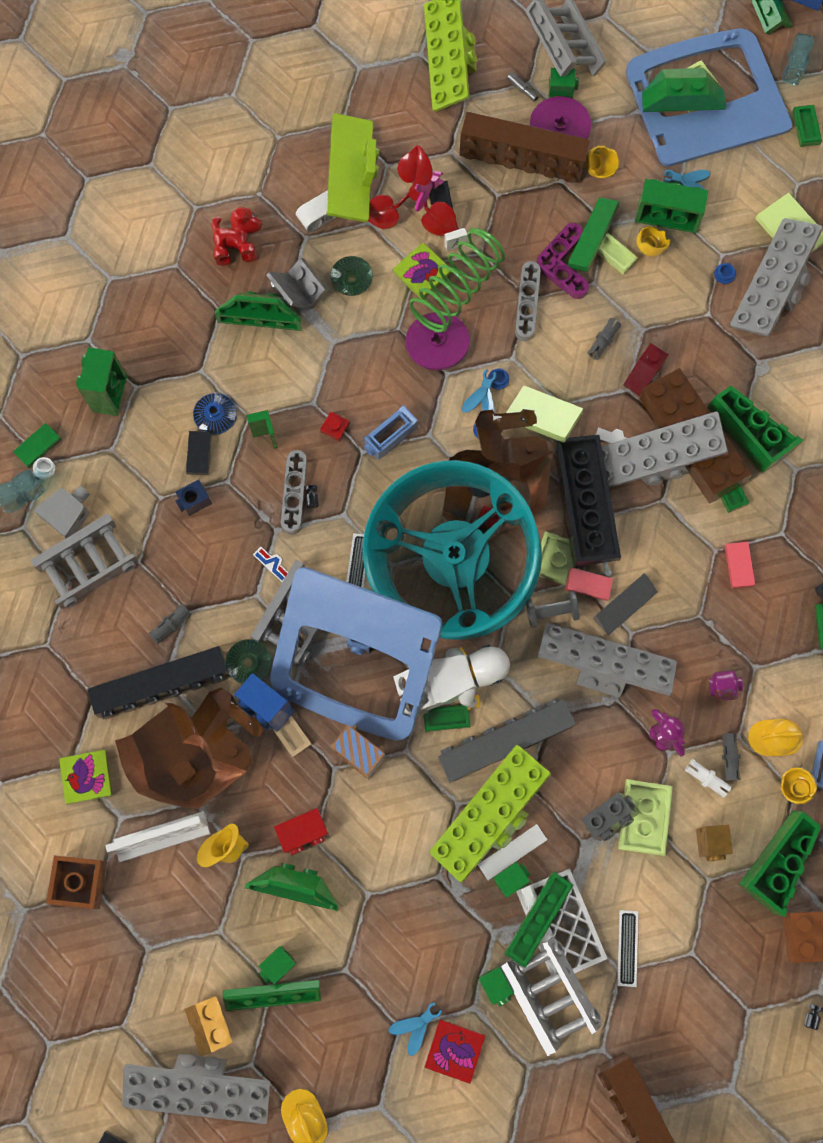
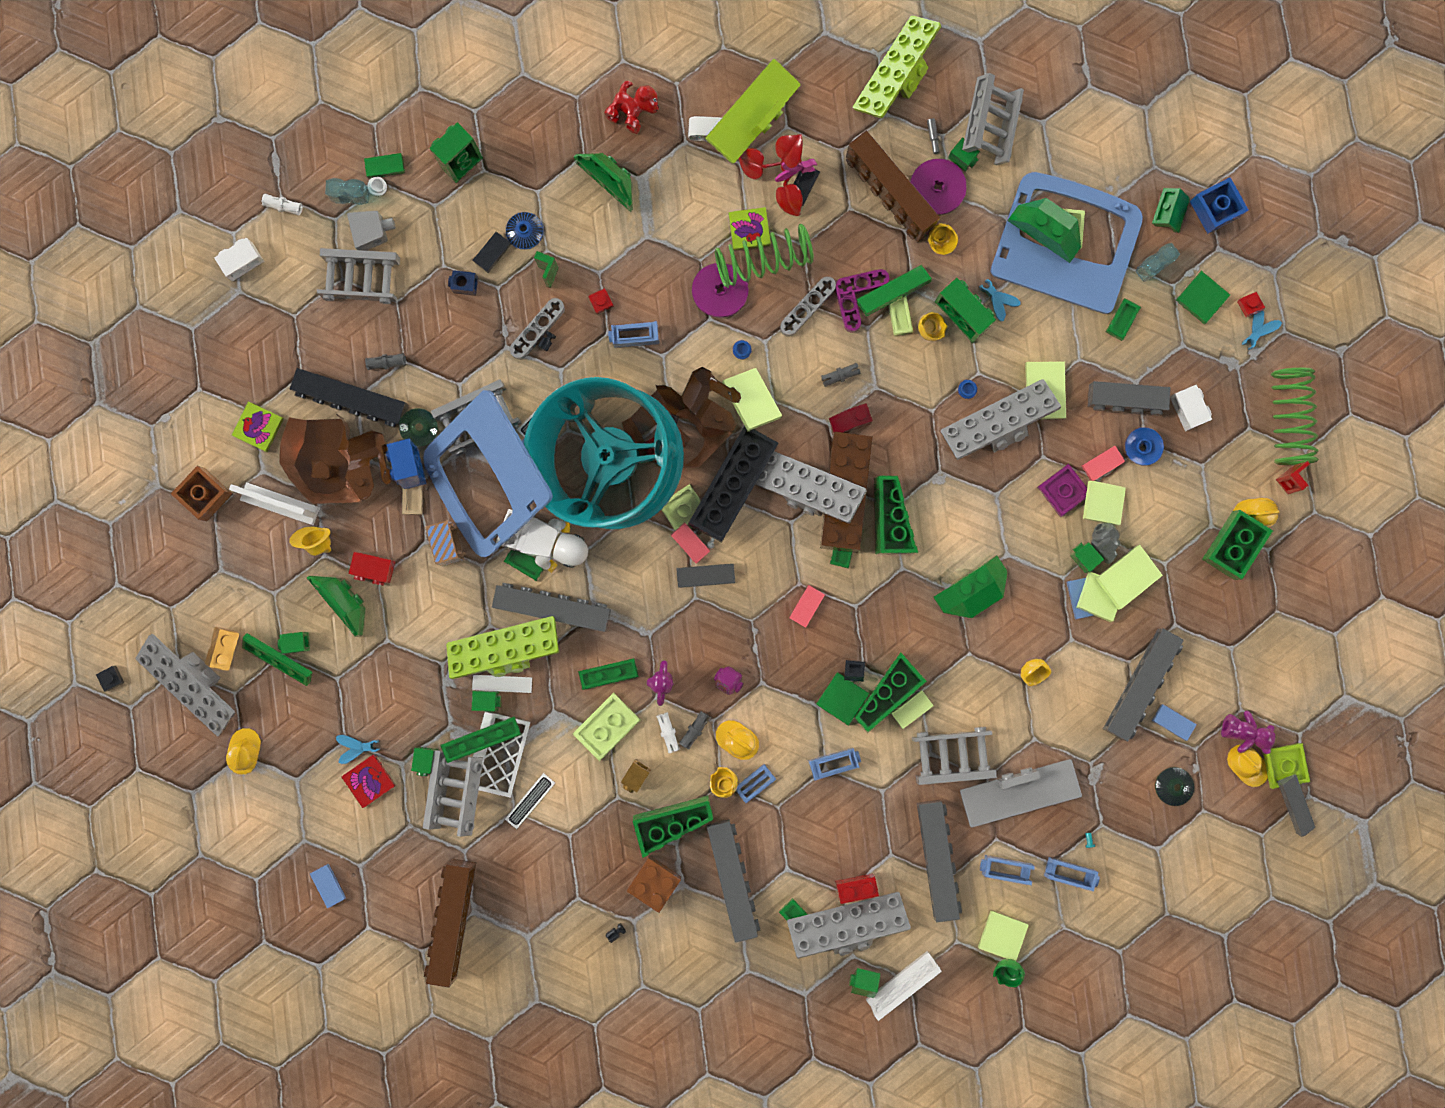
camera: 40 degrees right, 10 degrees up
sticker [253,547,288,582] -> none
flat silver bracket [267,258,329,308] -> none
clear green dish [330,256,373,296] -> none
white tile [444,228,467,251] -> none
dark azure piece [462,369,497,413] -> none
dark grey hose [526,591,580,629] -> none
light grey bracket [538,623,677,697] -> none
dark grey brick [581,792,638,841] -> none
white sticker [596,428,627,443] -> none
none -> green tile [578,658,639,690]

